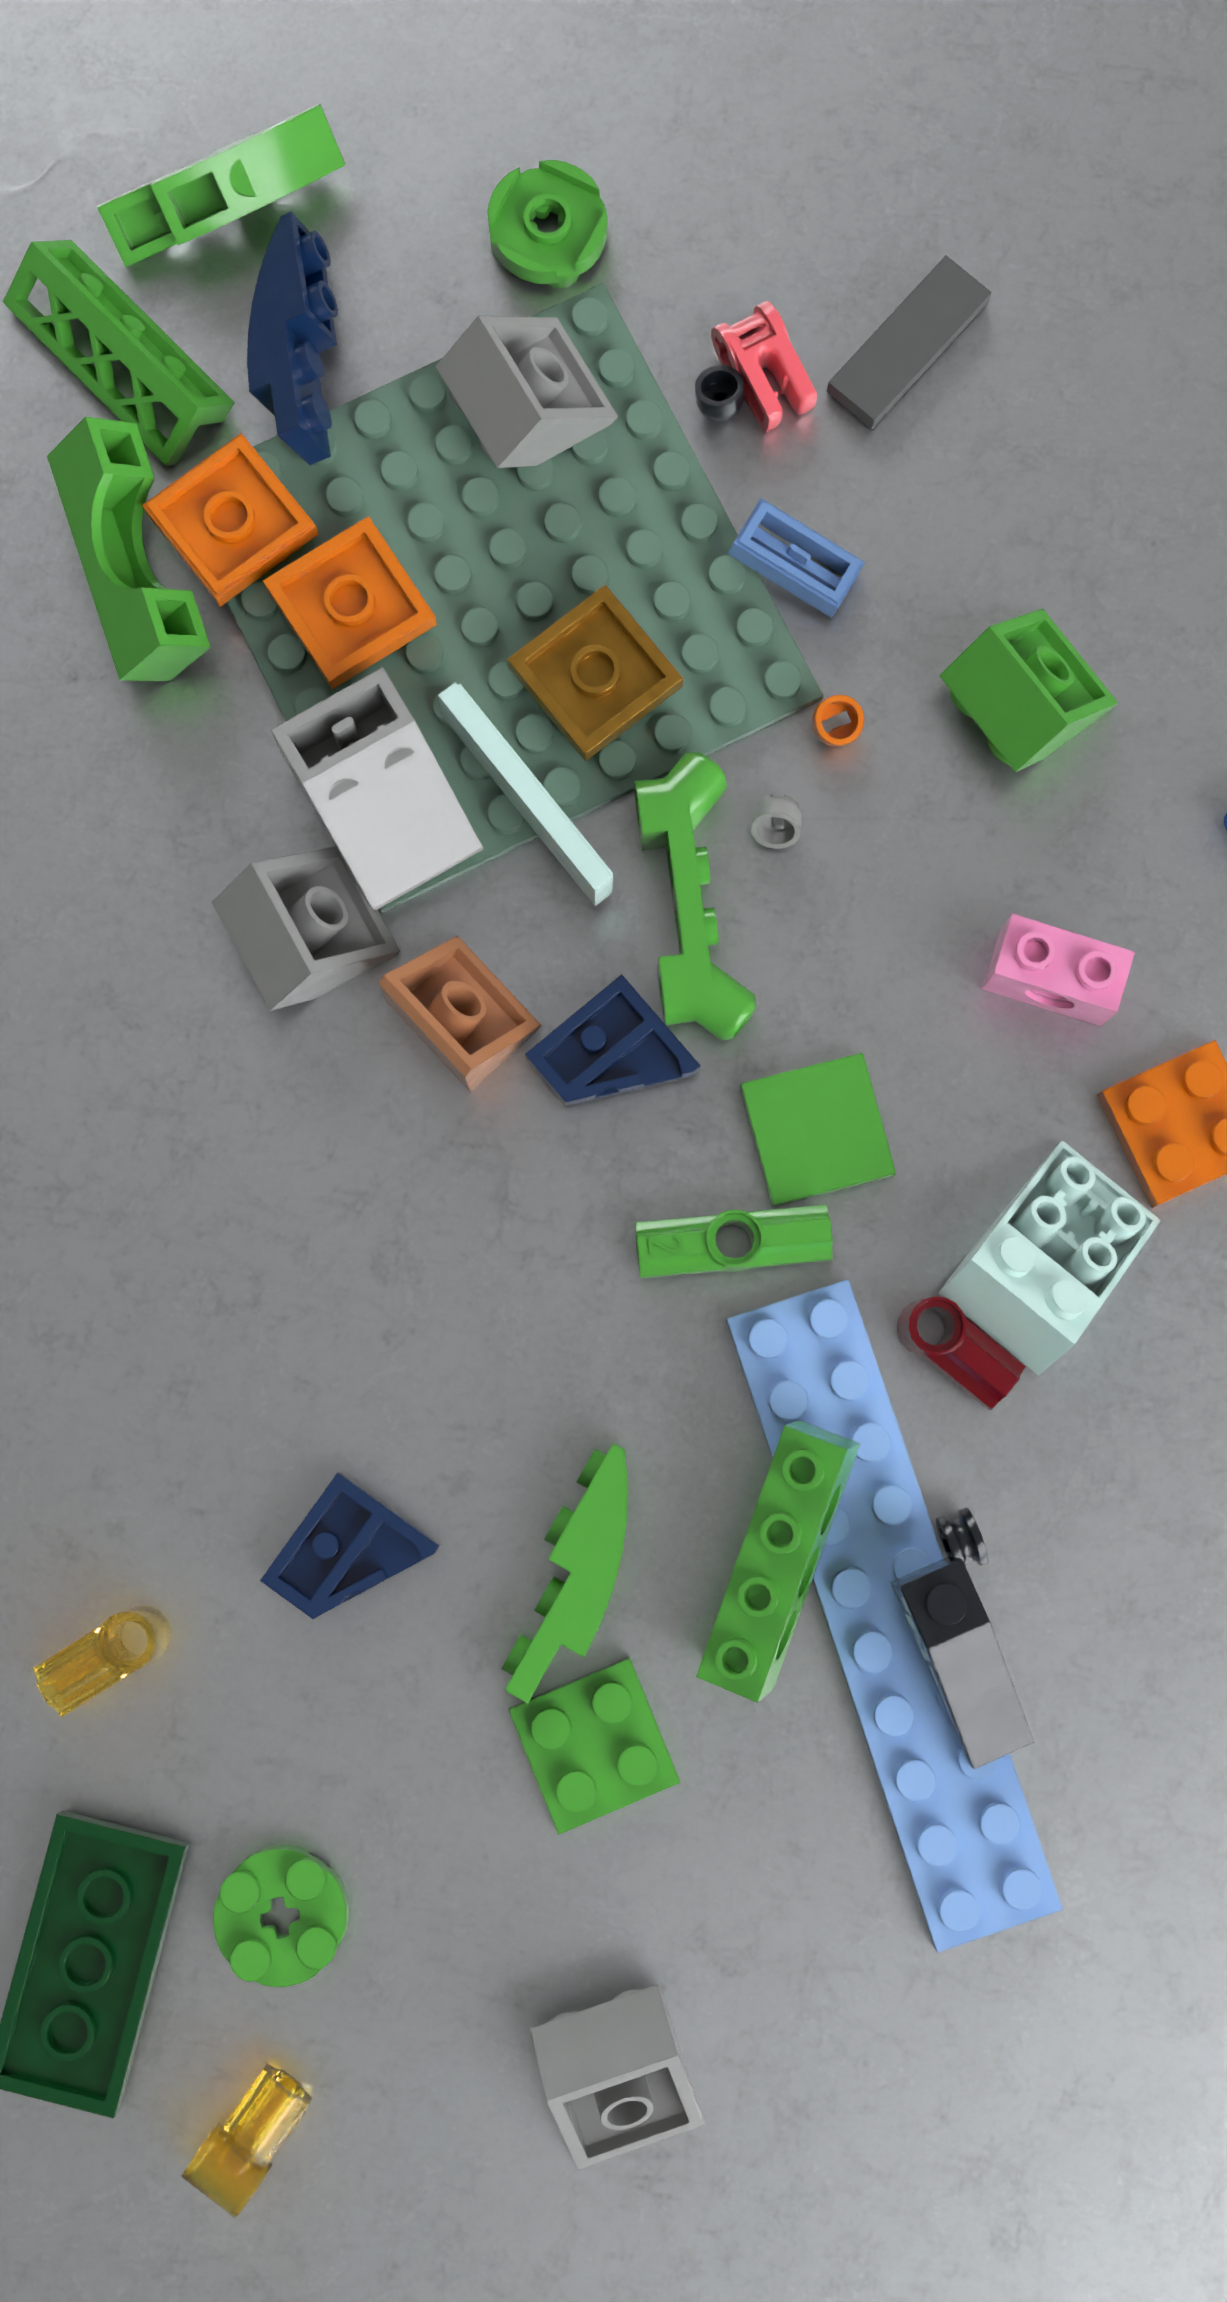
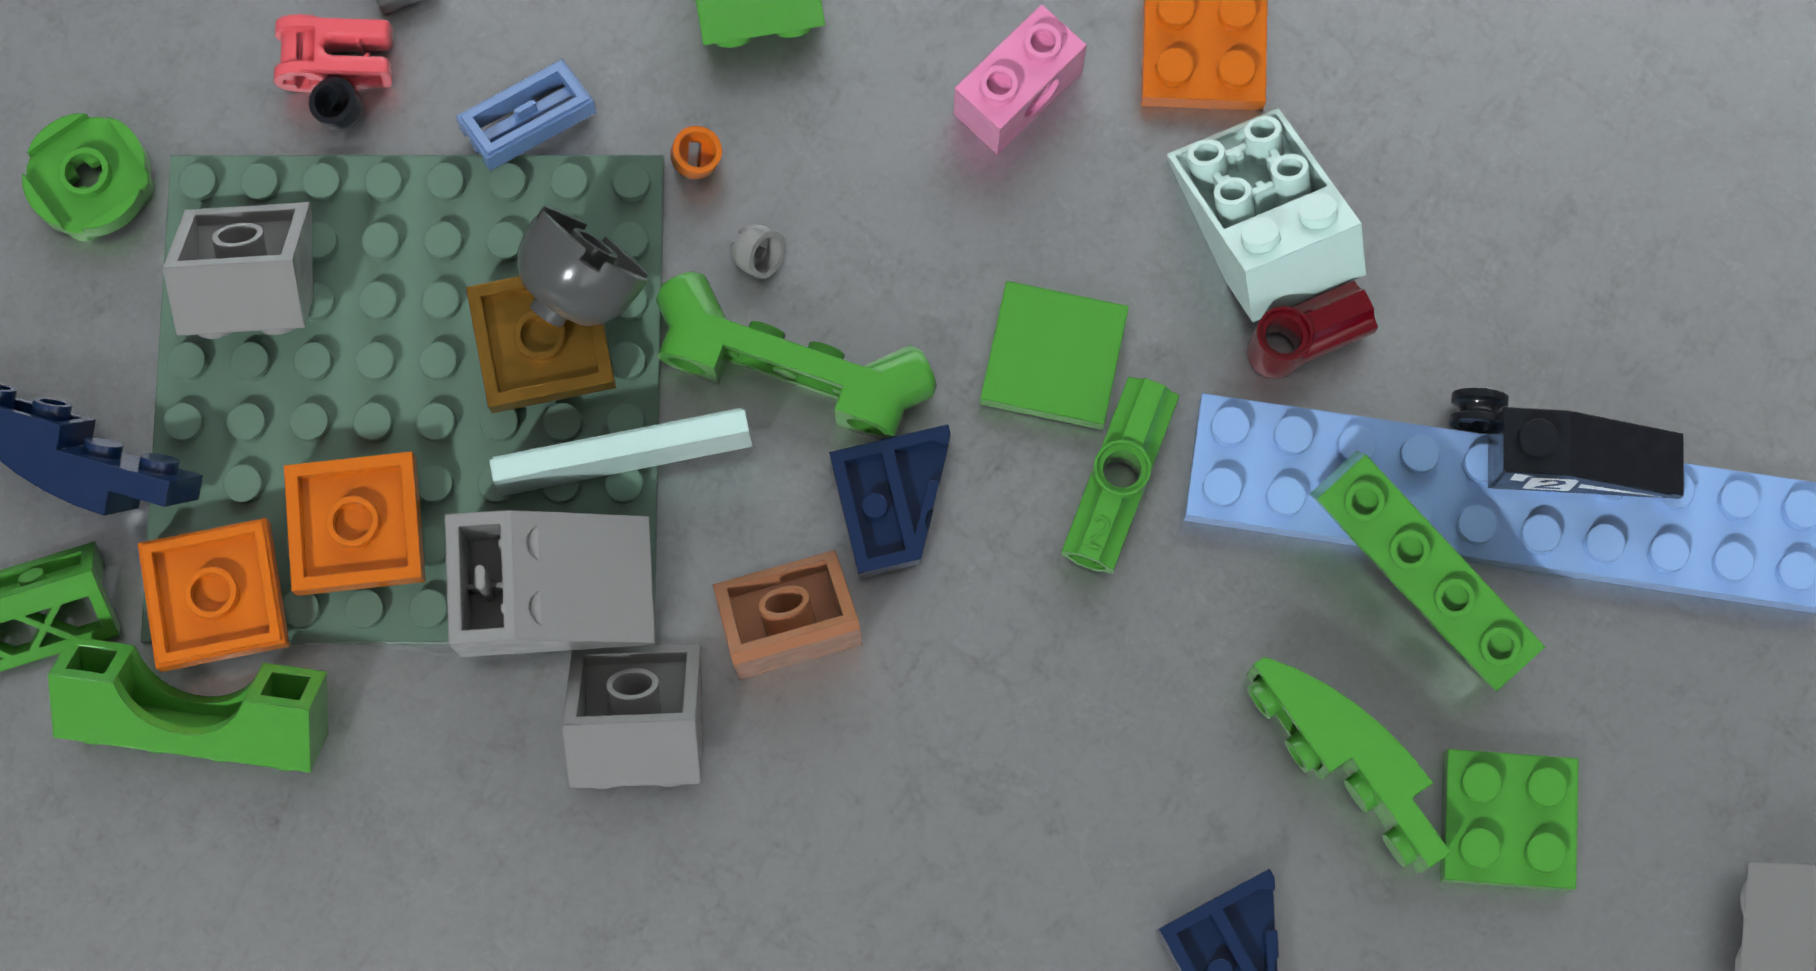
camera: 60 degrees left, 5 degrees down
none -> dark grey cylinder [517,205,648,328]

